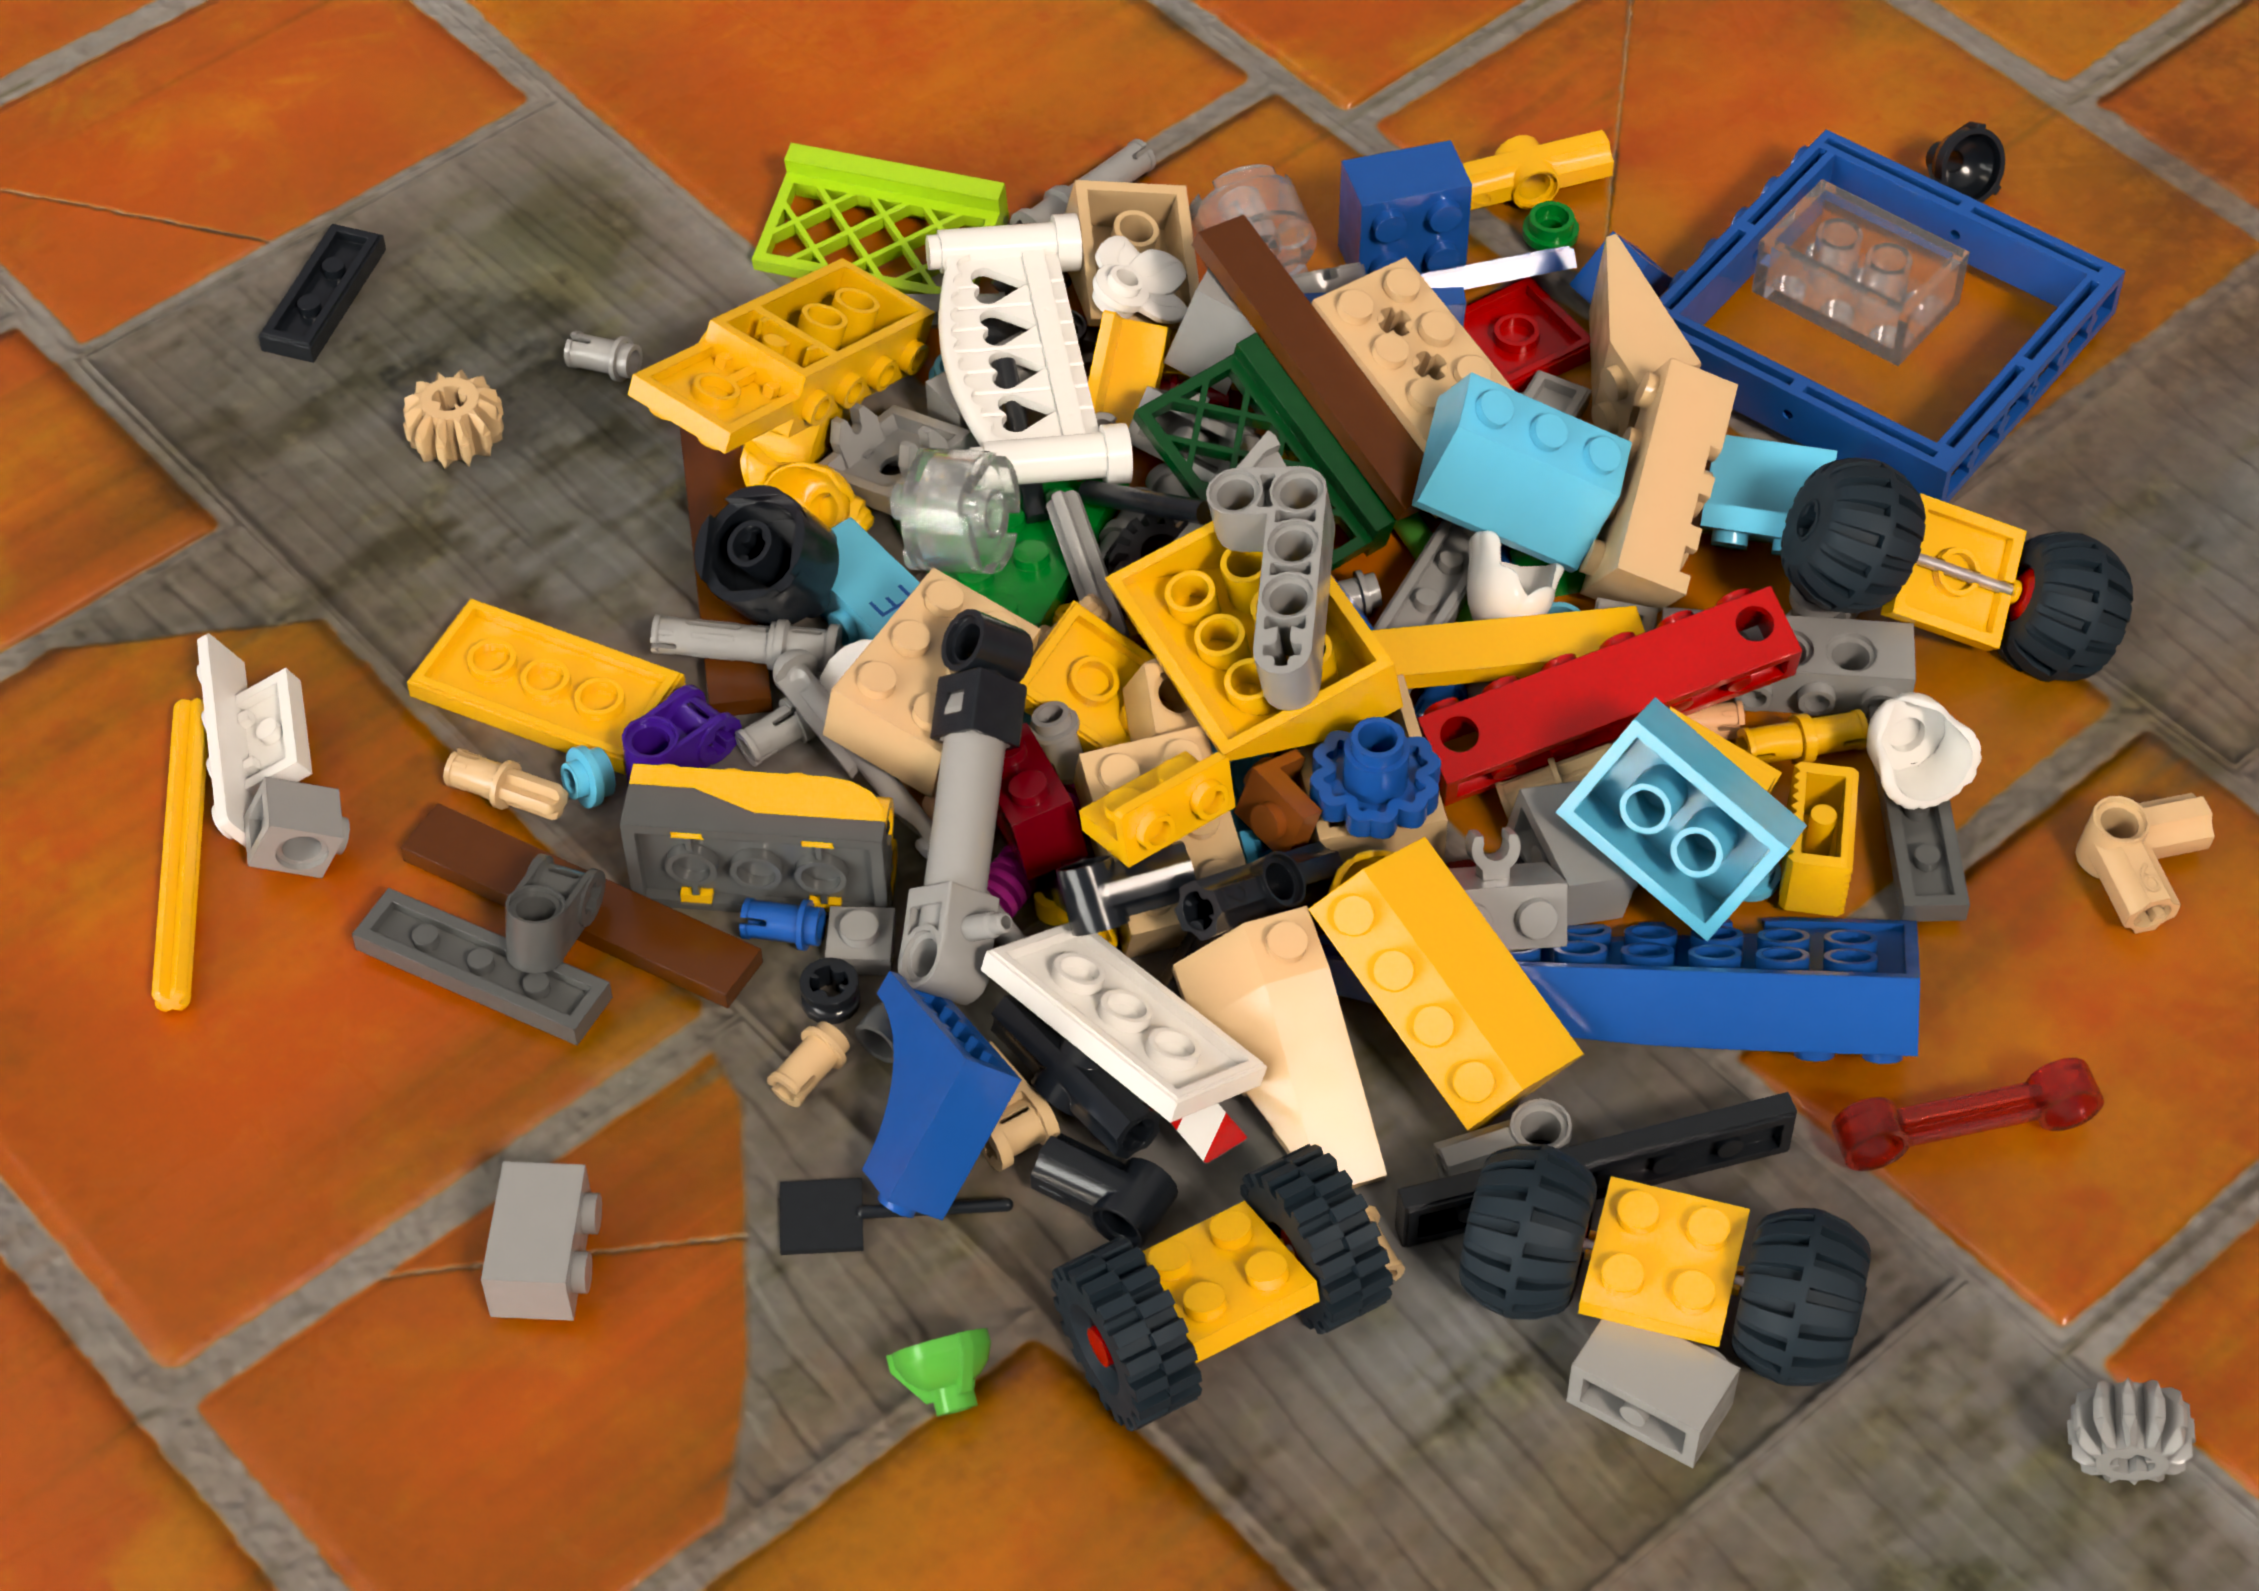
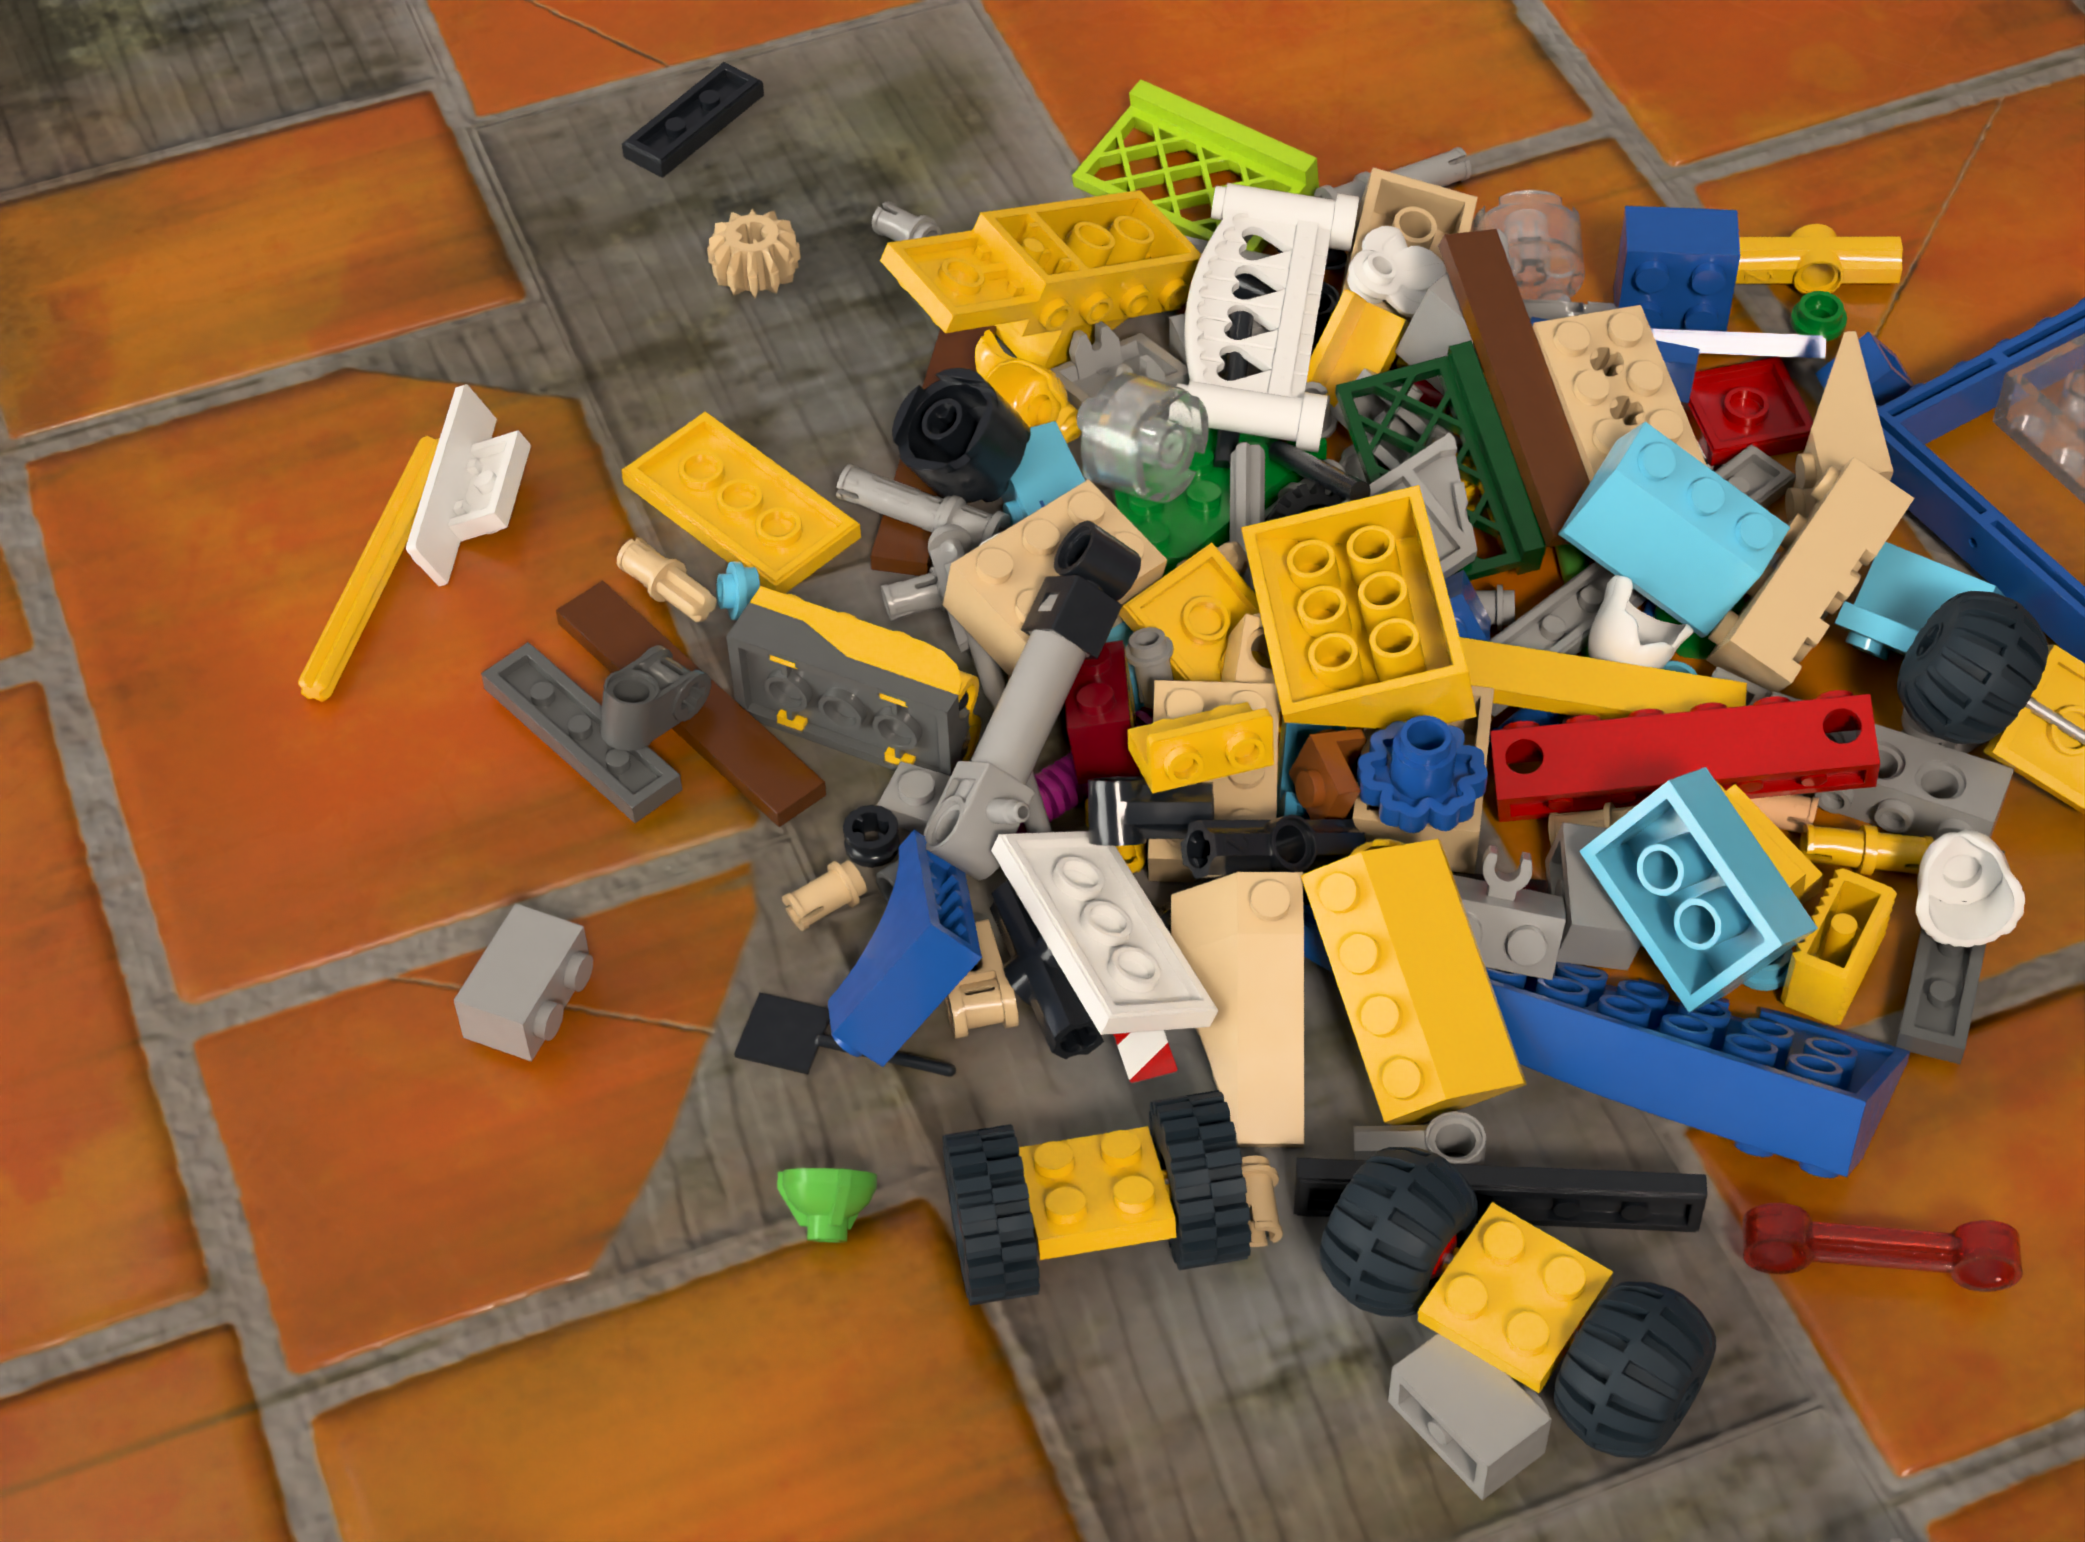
camera: 20 degrees right, 0 degrees up
light grey brick [244,776,350,878] -> none
dark purple piece [622,684,742,786] -> none
blue pin [739,897,826,951] -> none
black piece [1030,1133,1178,1249] -> none
light grey beam [1206,466,1335,711] -> none

